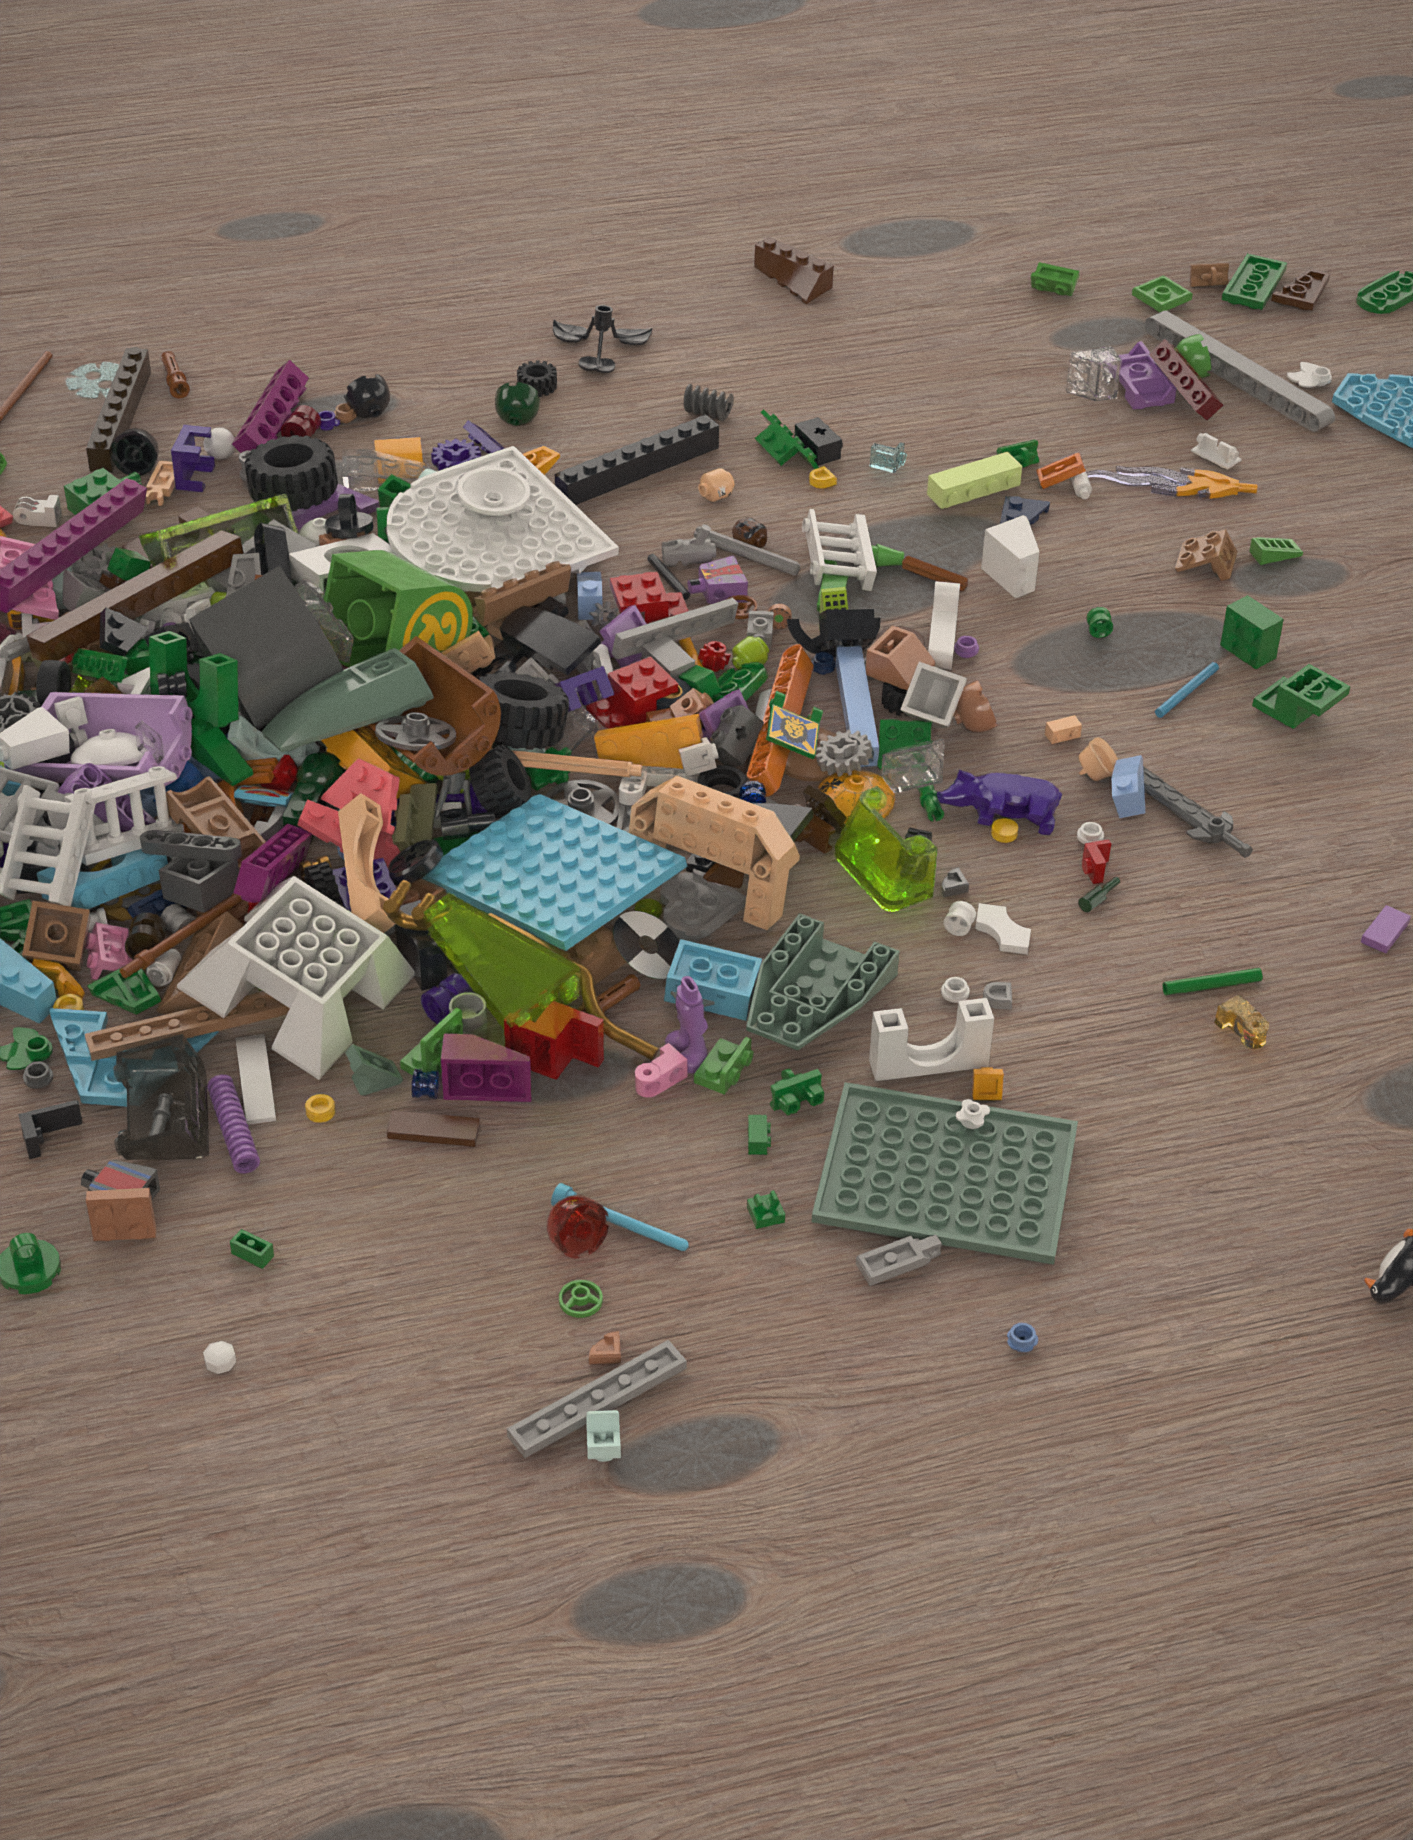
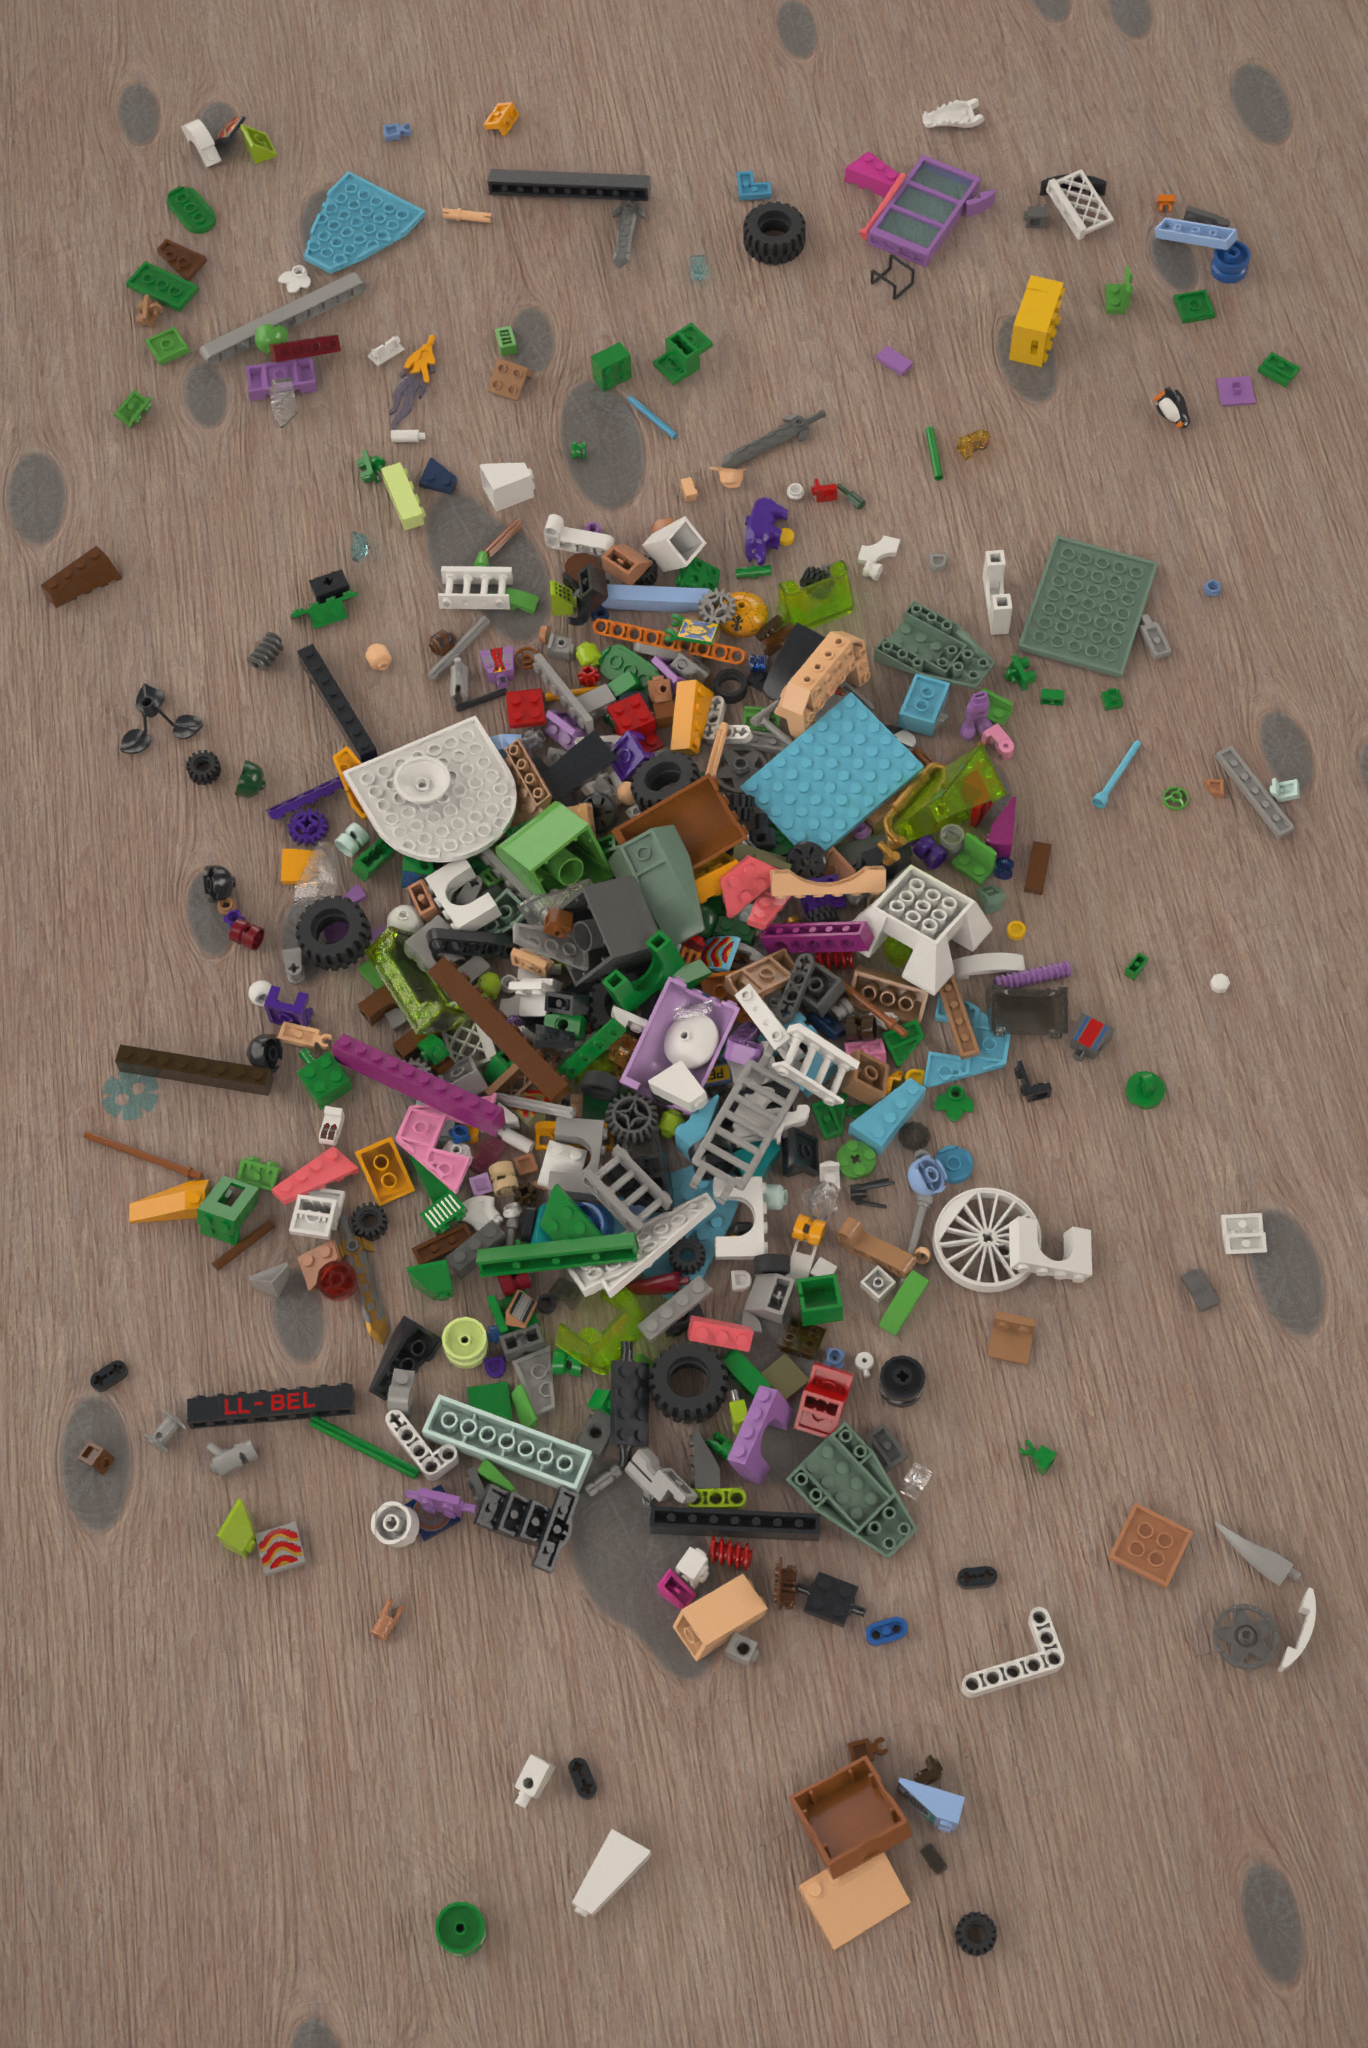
camera: 80 degrees left, 20 degrees up
dark grey plate [23,1062,53,1089] -> none
white plate [54,696,88,748] -> none
nougat plate [86,1188,157,1241] -> none
dark grey piece [147,1093,173,1149] -> none
black wheel [157,671,187,698] -> none
dark orange pin [161,351,190,399] -> none
magenta brick [231,359,309,453] -> none
black tile [325,494,374,539] -> none
flat silver wheel [375,713,456,751] -> none
clear red cylinder [546,1195,609,1259] -> none
white bracket [679,737,719,776] -> none
yellow tile [809,466,837,488] -> none
clear slope [881,738,944,793] -> none
white plate [941,977,970,1003] -> none
white plate [956,1099,990,1129] -> none
light orange tile [972,1067,1004,1100] -> none
orange tile [1036,453,1086,489] -> none
light blue slope [1111,755,1145,818] -> none

